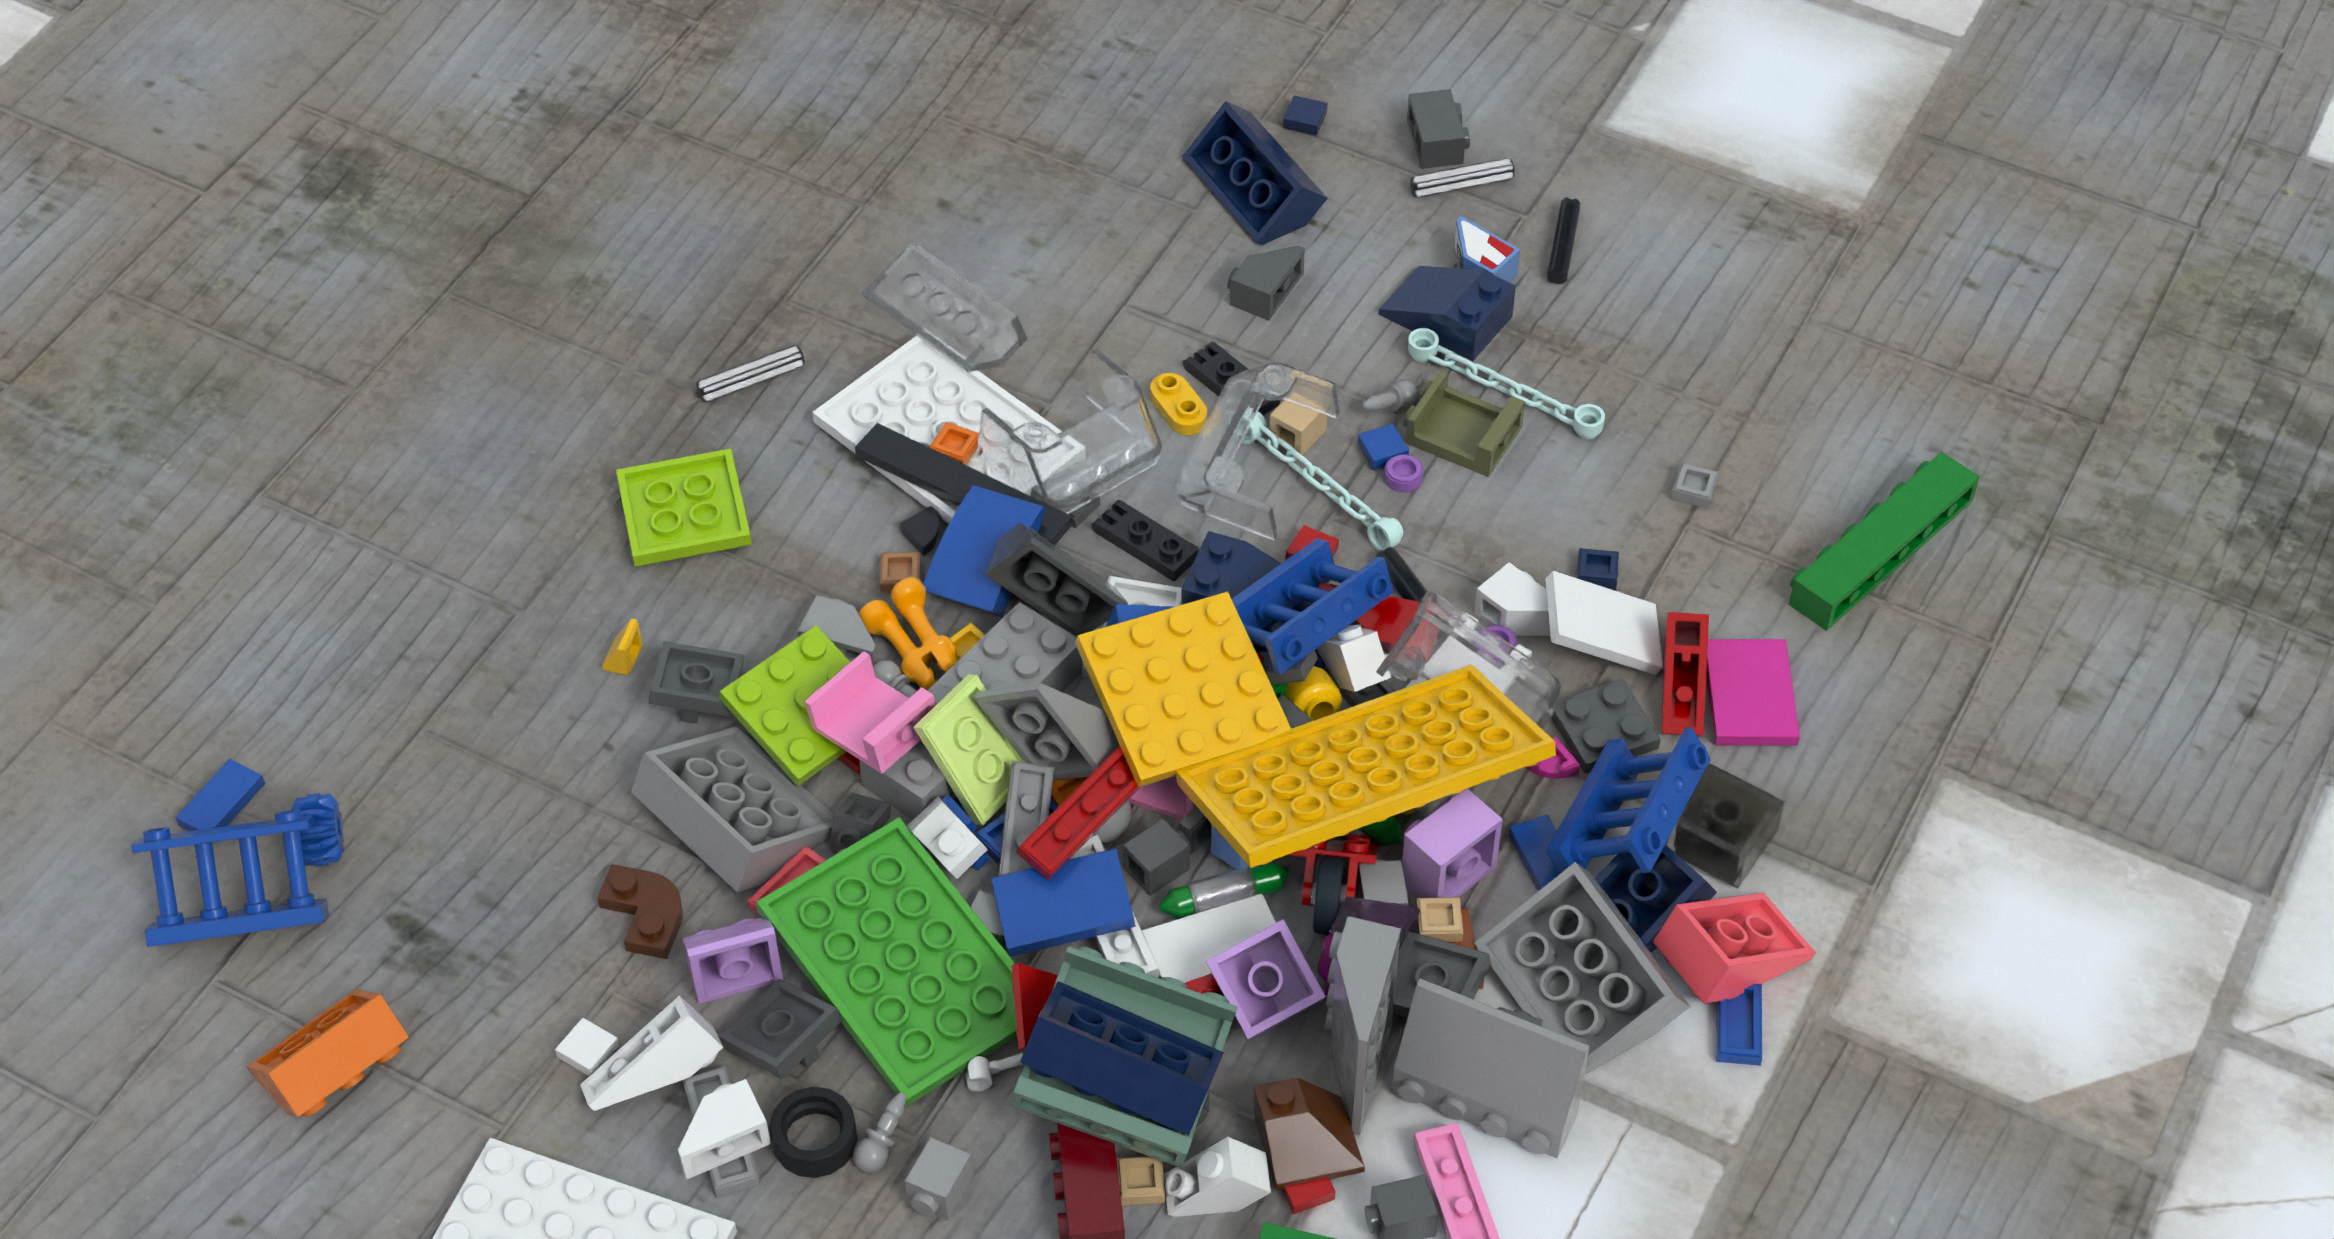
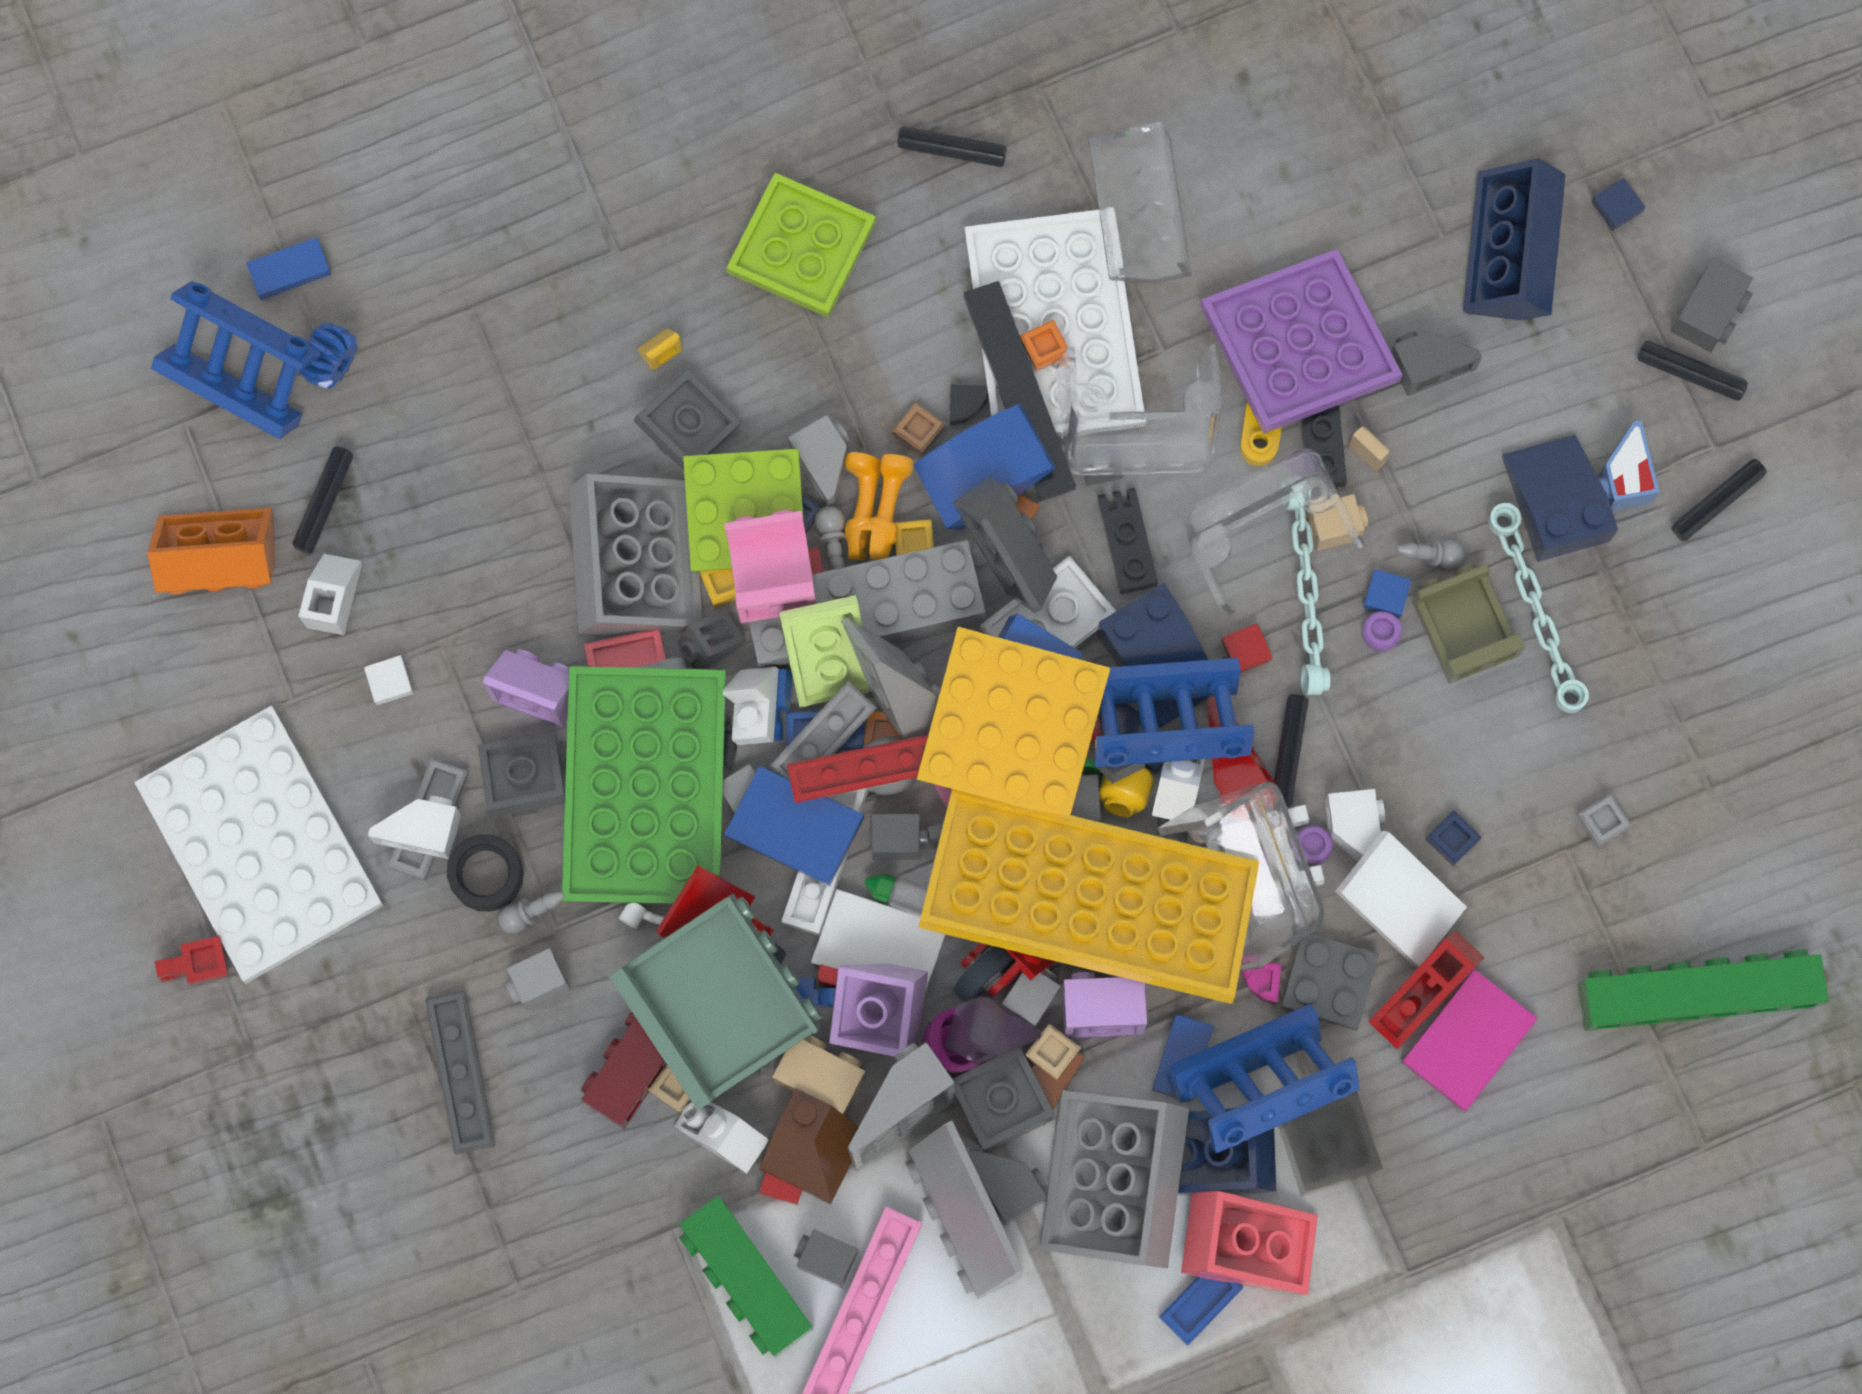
camera: 40 degrees right, 25 degrees up
white slope [580,995,723,1111] -> none
reddish brown plate [597,864,683,959] -> none
dark blue slope [1020,981,1224,1136] -> none
none -> black axle [292,446,353,554]
none -> white slope [299,554,362,635]
none -> yellow tile [699,569,736,608]
none -> tan brick [772,1035,866,1116]
none -> medium lavender plate [1200,249,1403,434]
none -> tan tile [1349,426,1390,472]

